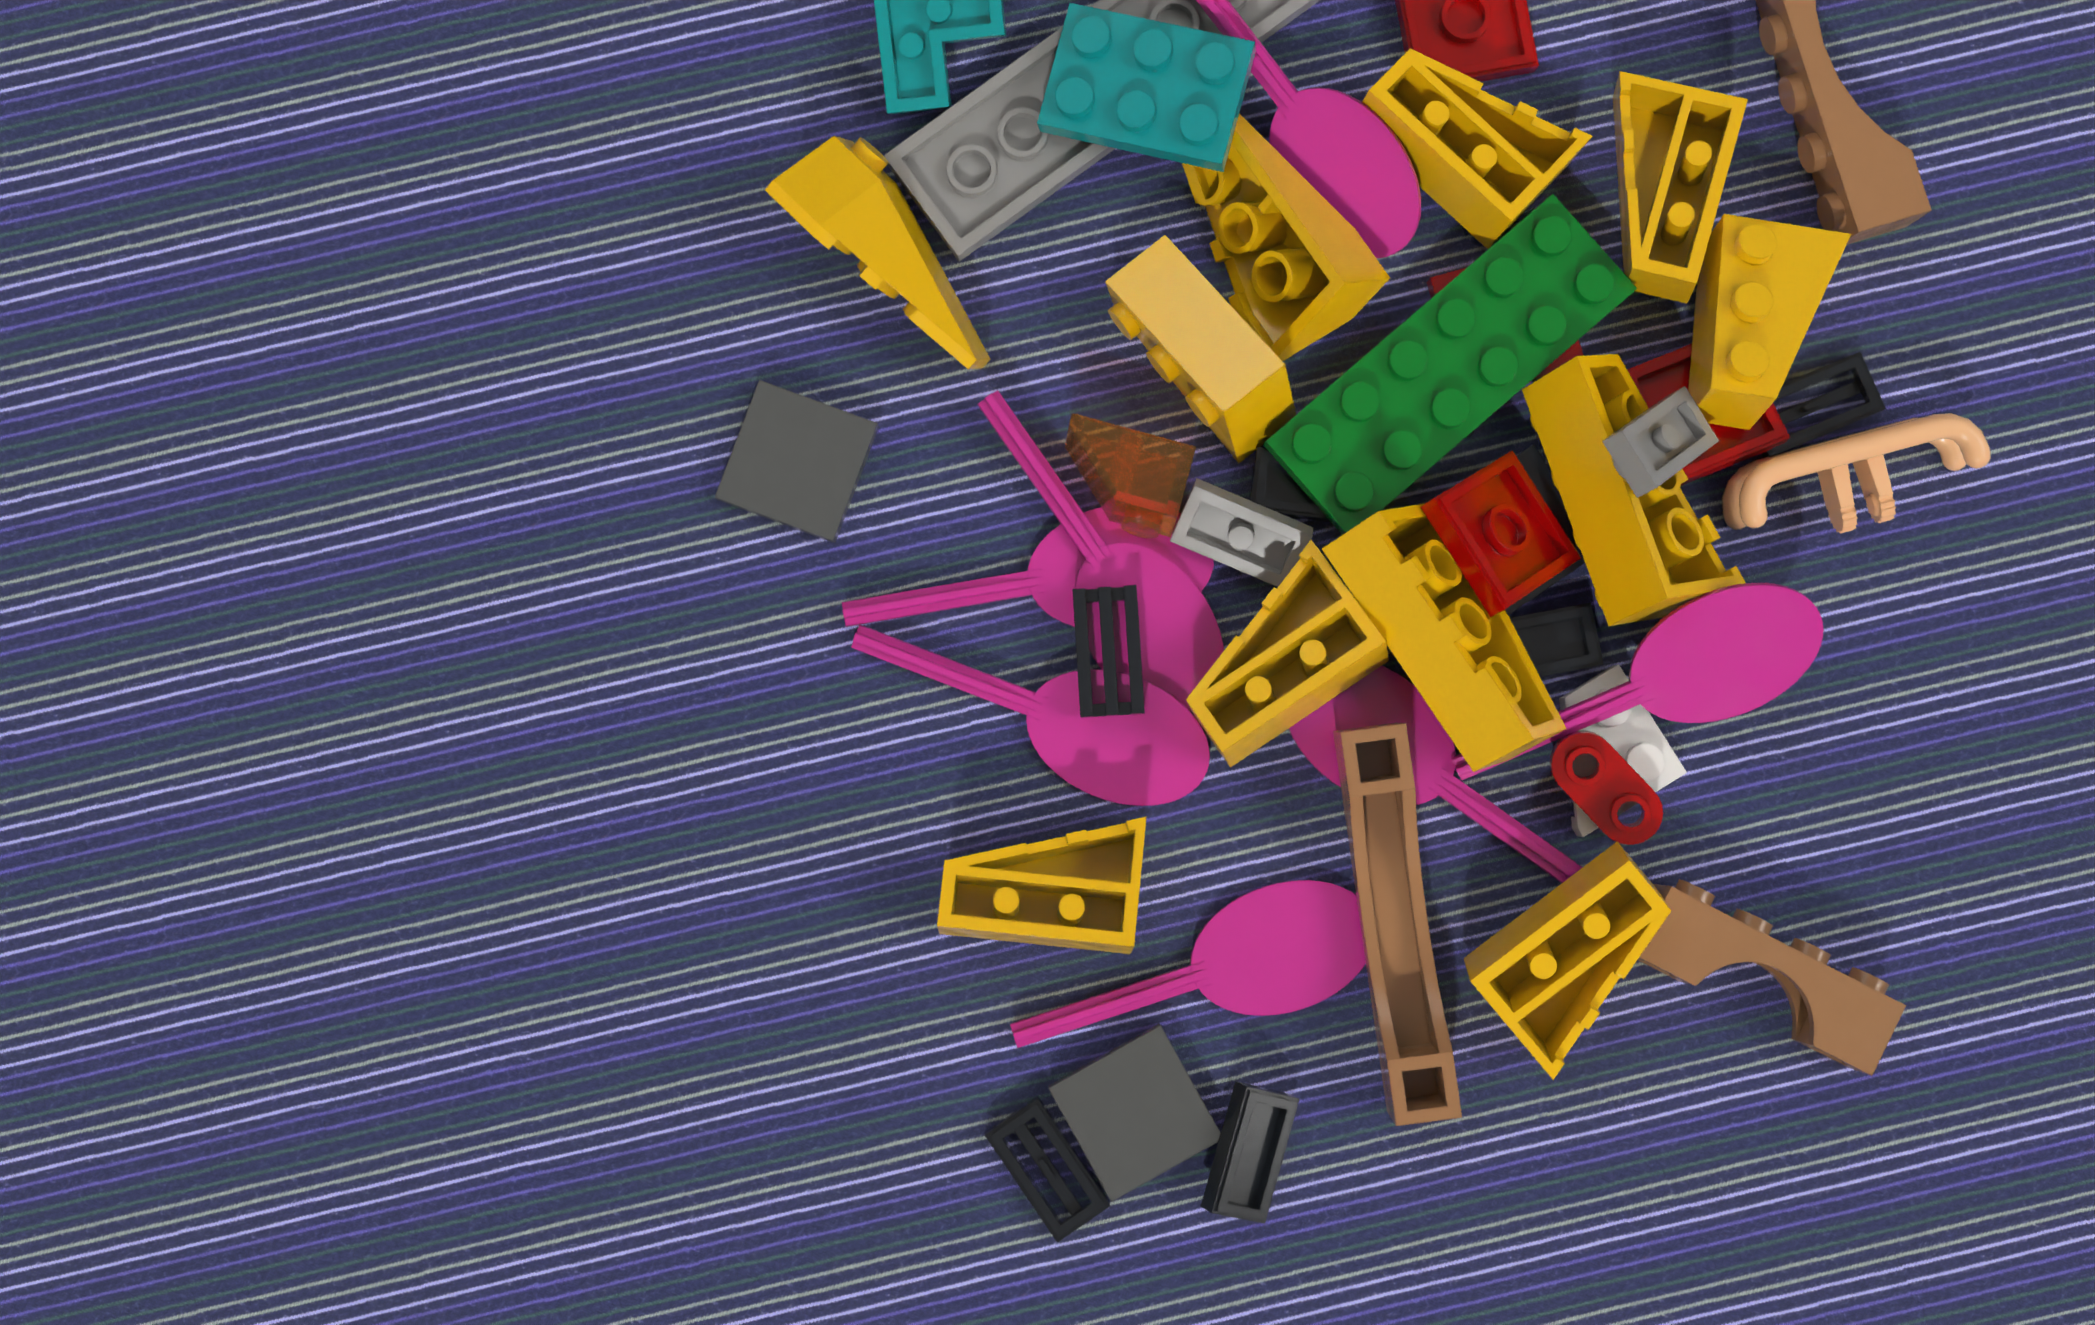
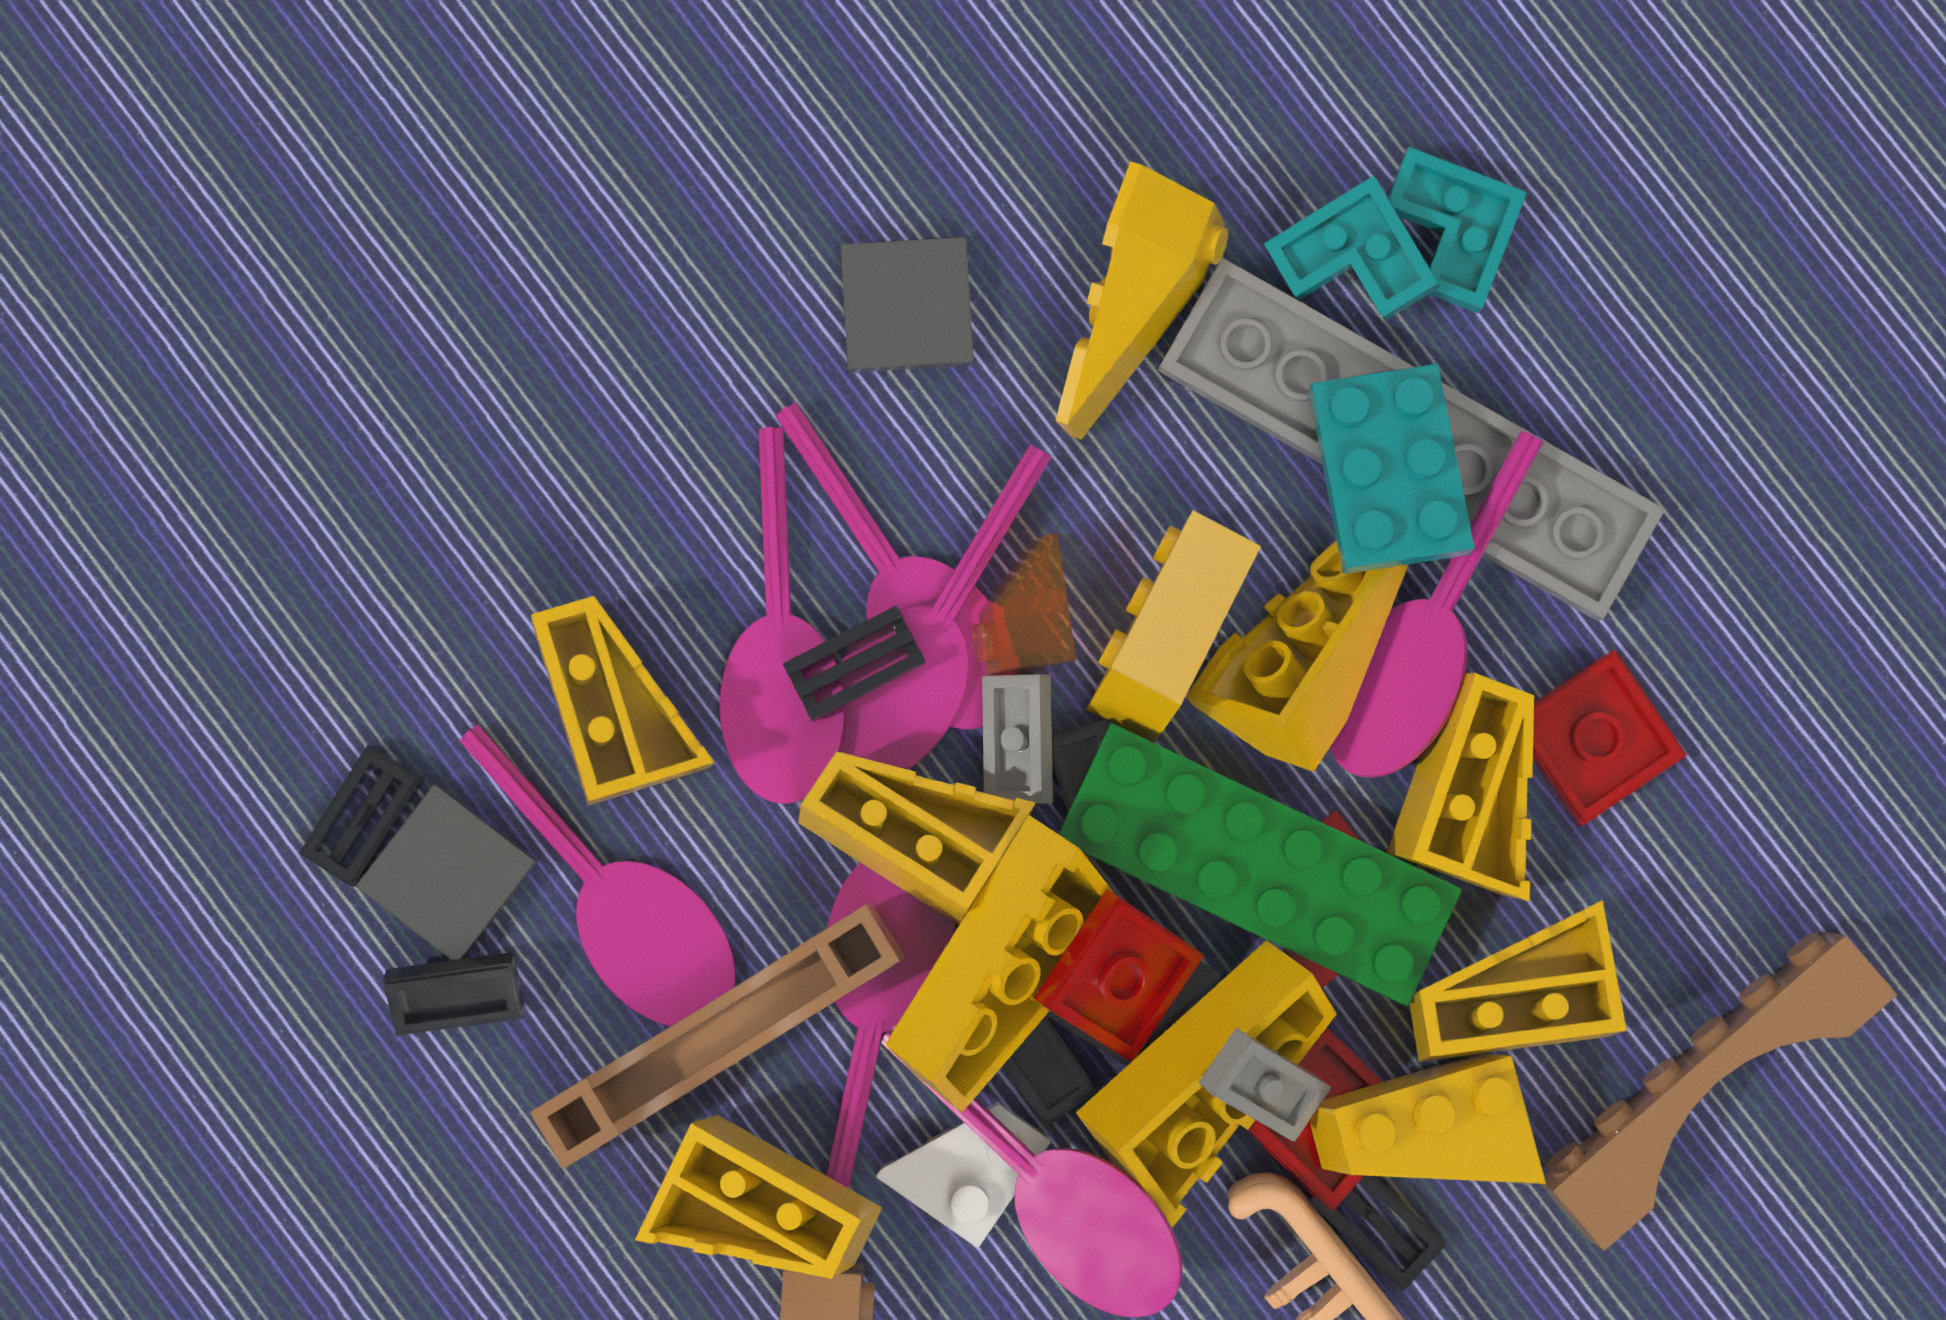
camera: 65 degrees right, 0 degrees up
red plate [1550,730,1663,845] -> none

